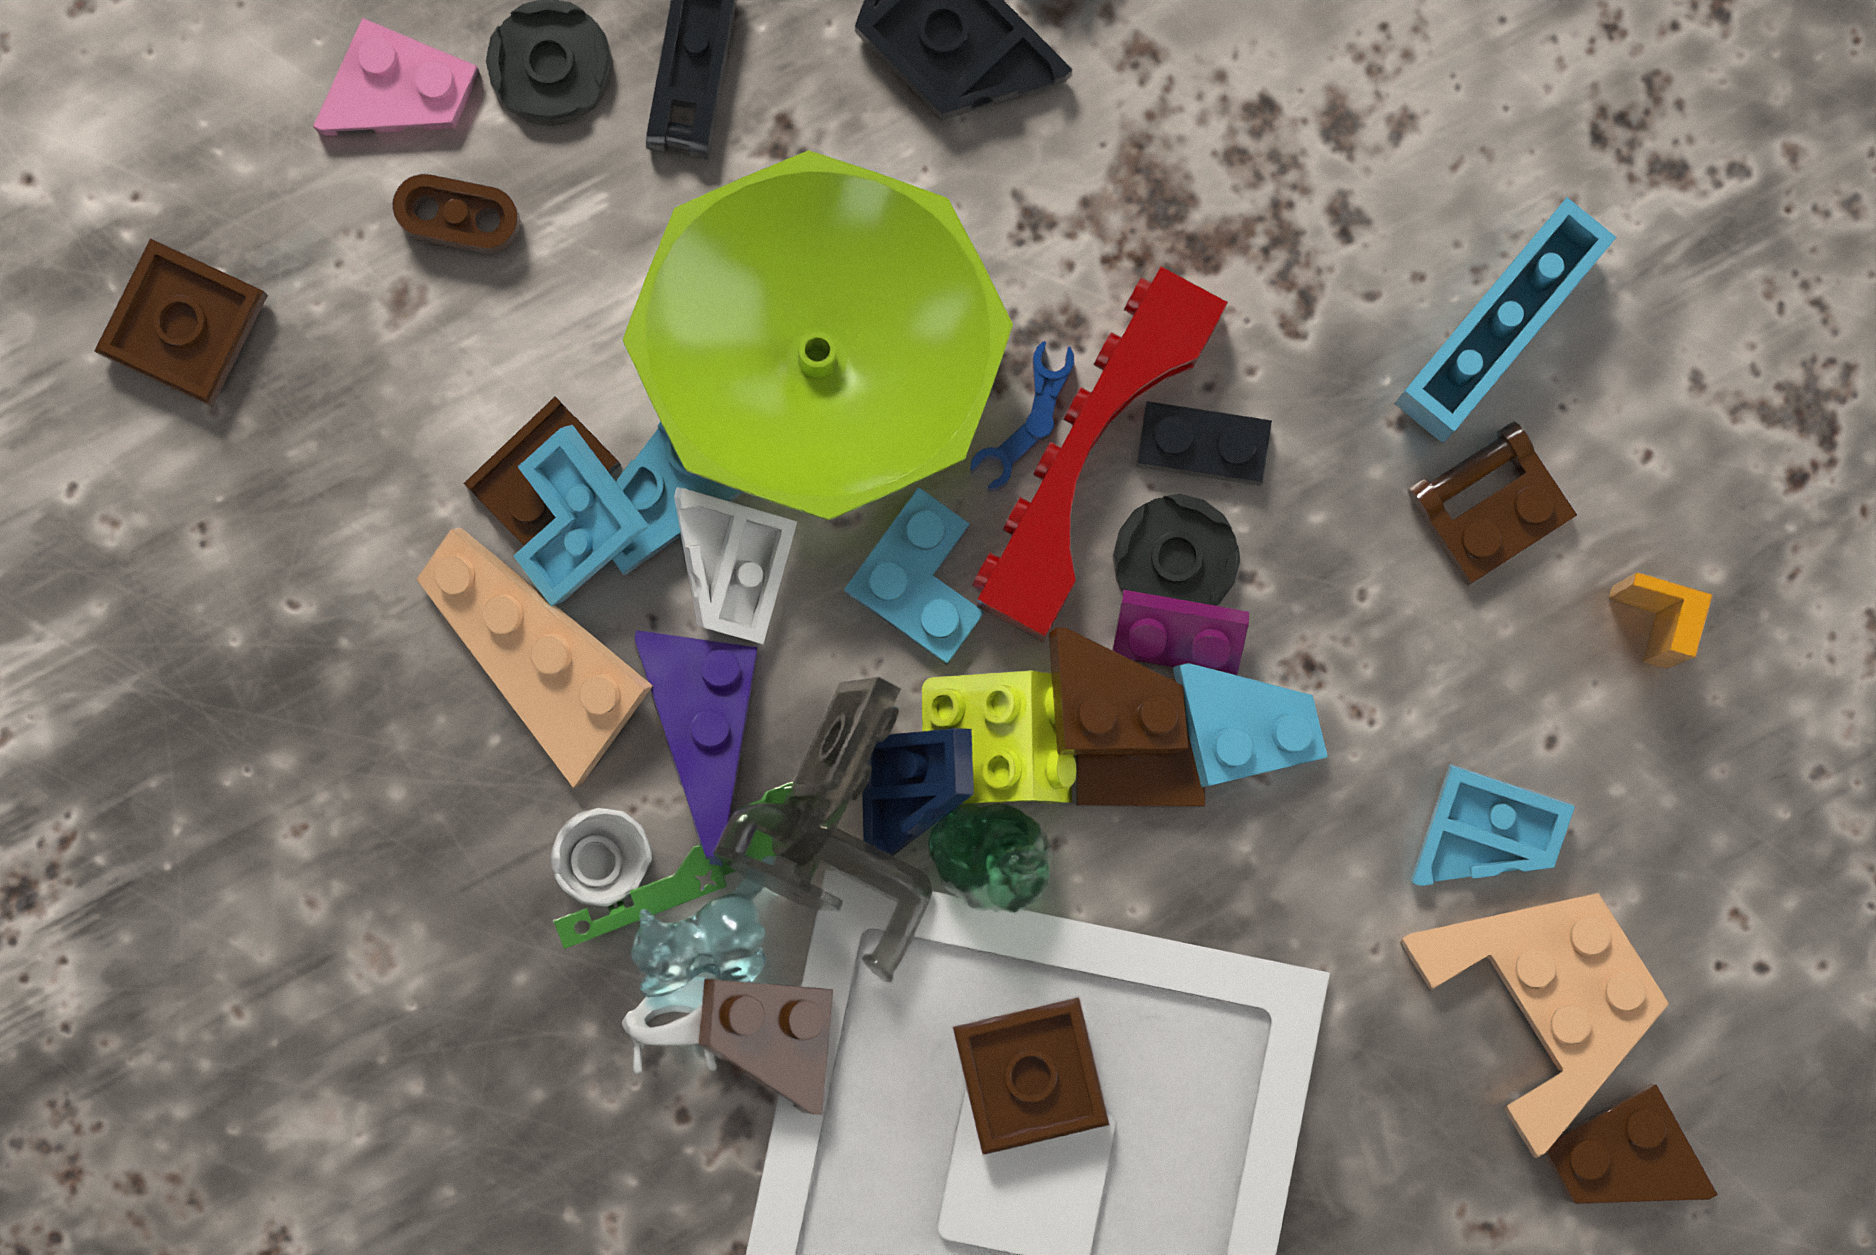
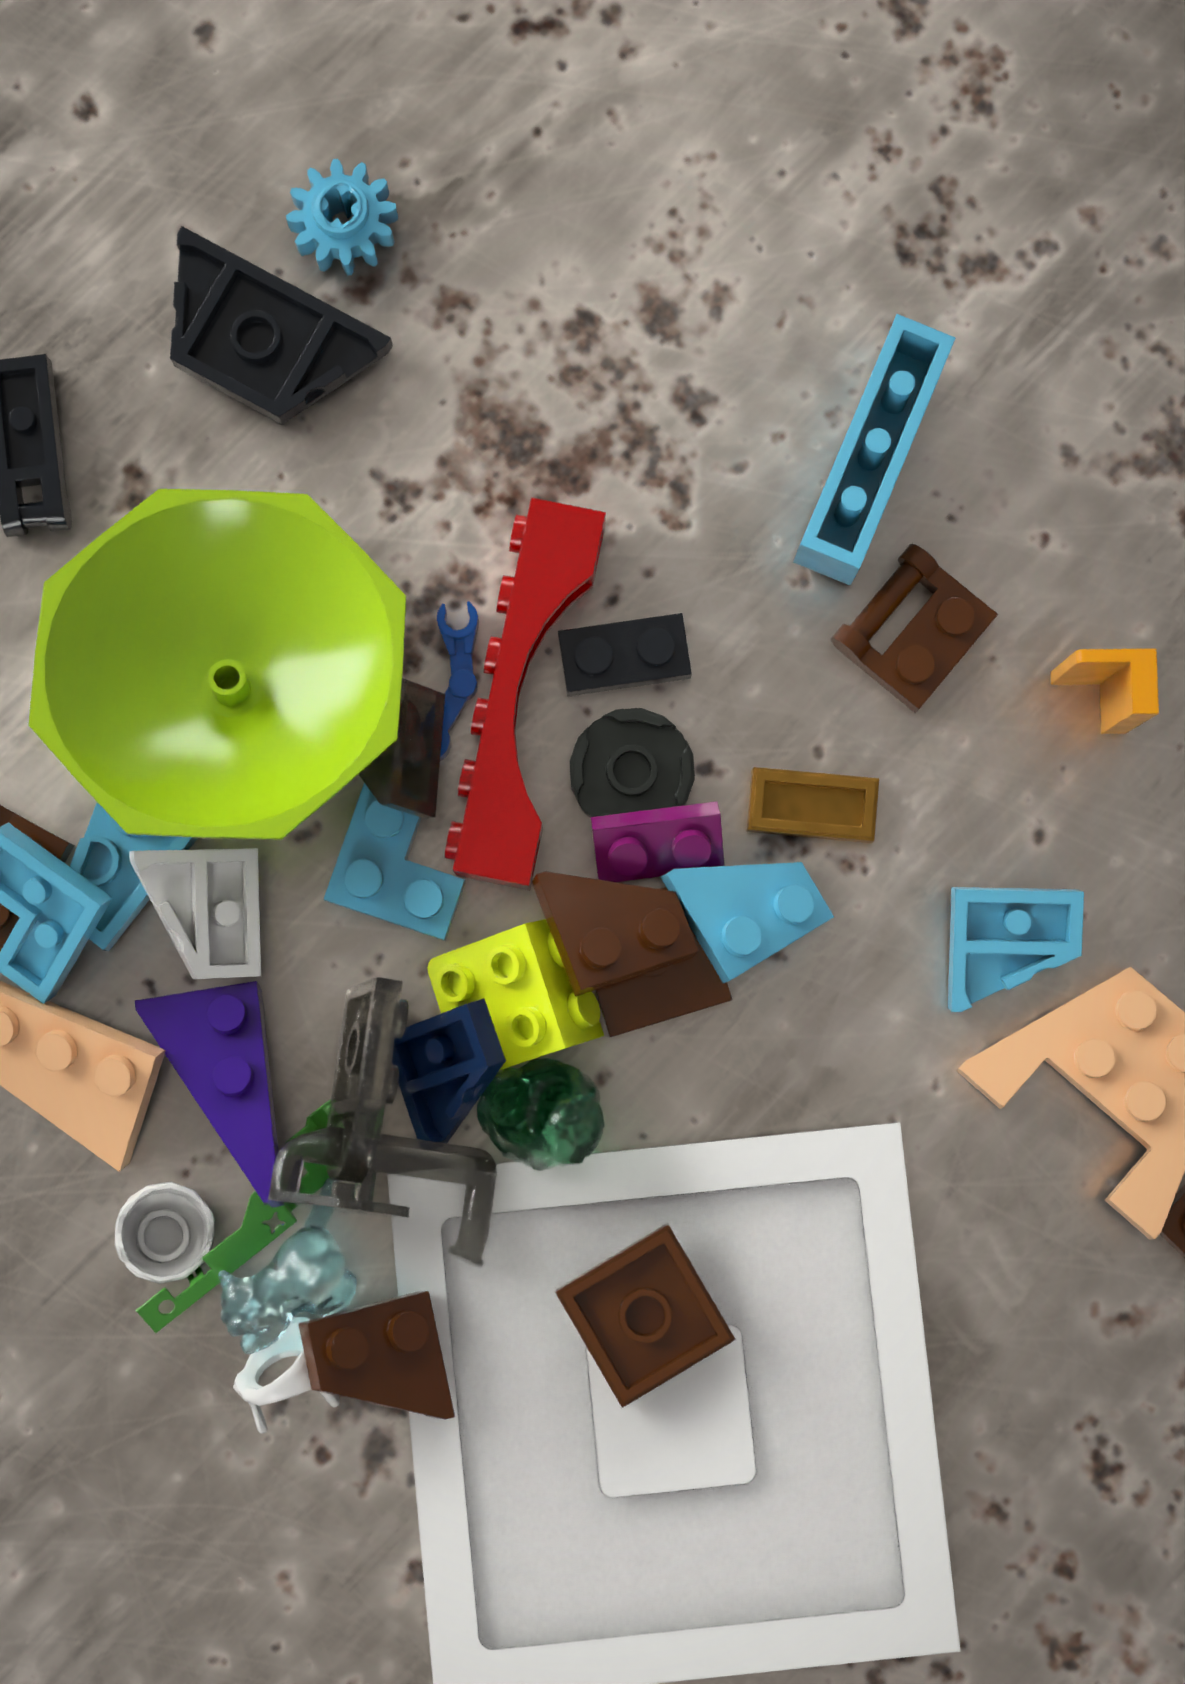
camera: 20 degrees left, 0 degrees up
none -> clear smoke slope [359,678,445,819]
none -> pearl gold tile [746,767,879,843]

